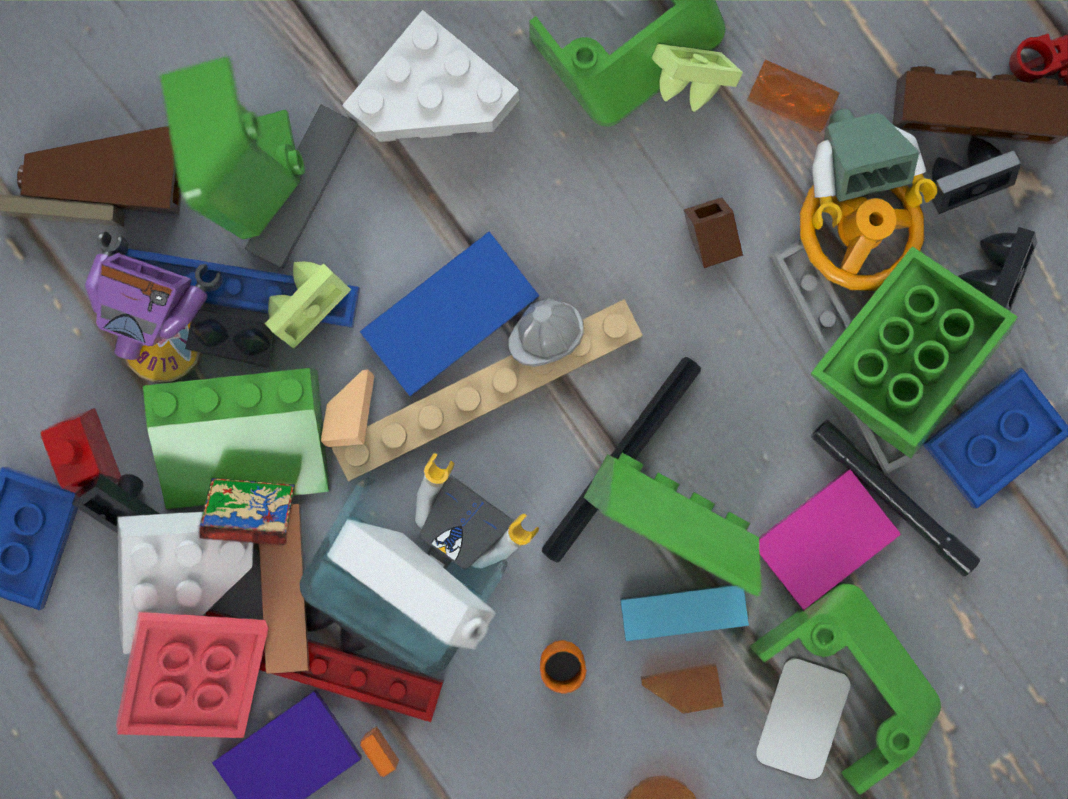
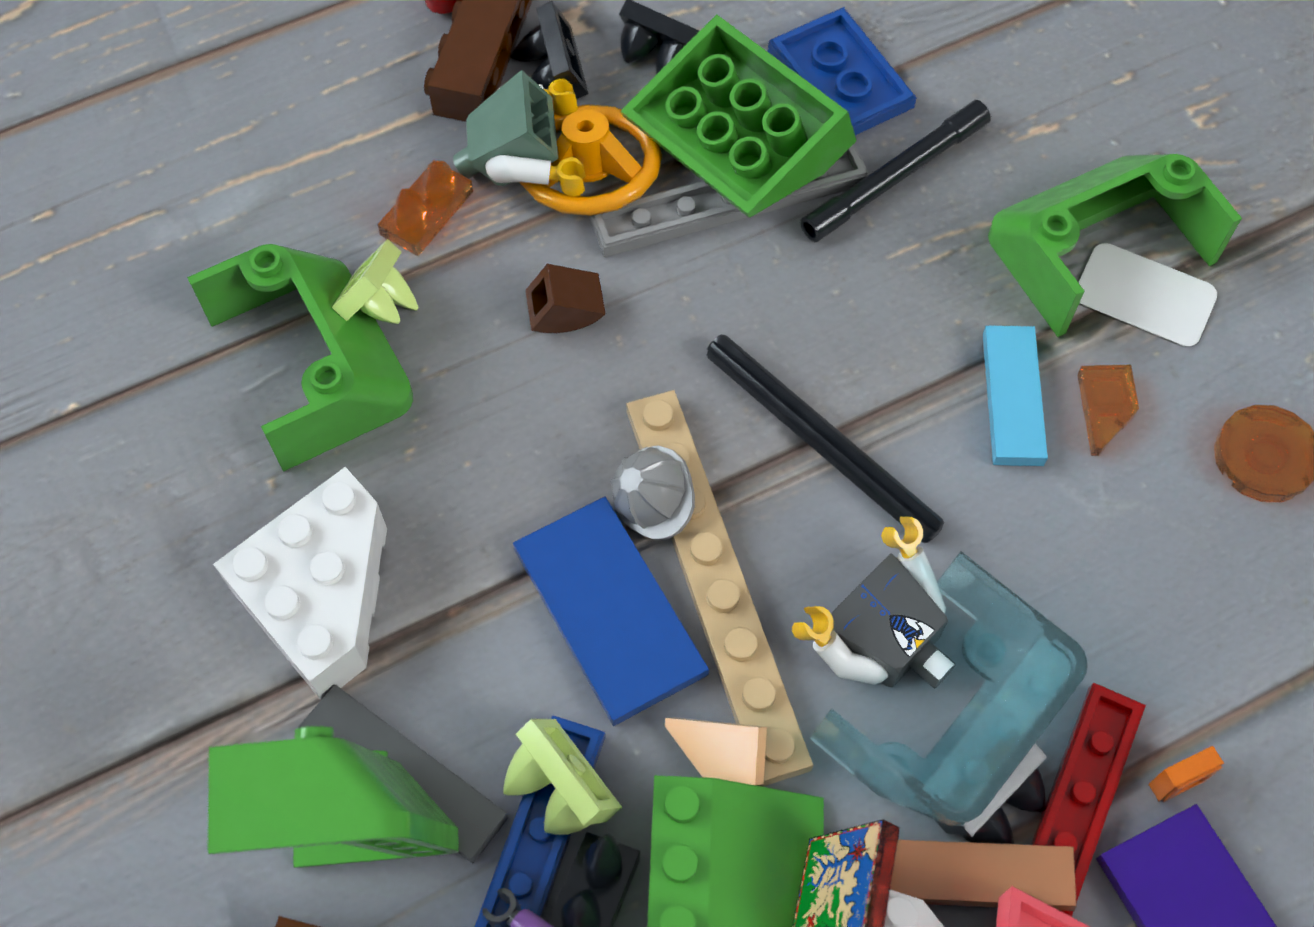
camera: 85 degrees left, 25 degrees down
white slope [327,519,496,649] -> none
orange piece [540,640,586,694] -> none
bright green slope [583,453,762,597] -> none
dark pink tile [759,469,901,610] -> none

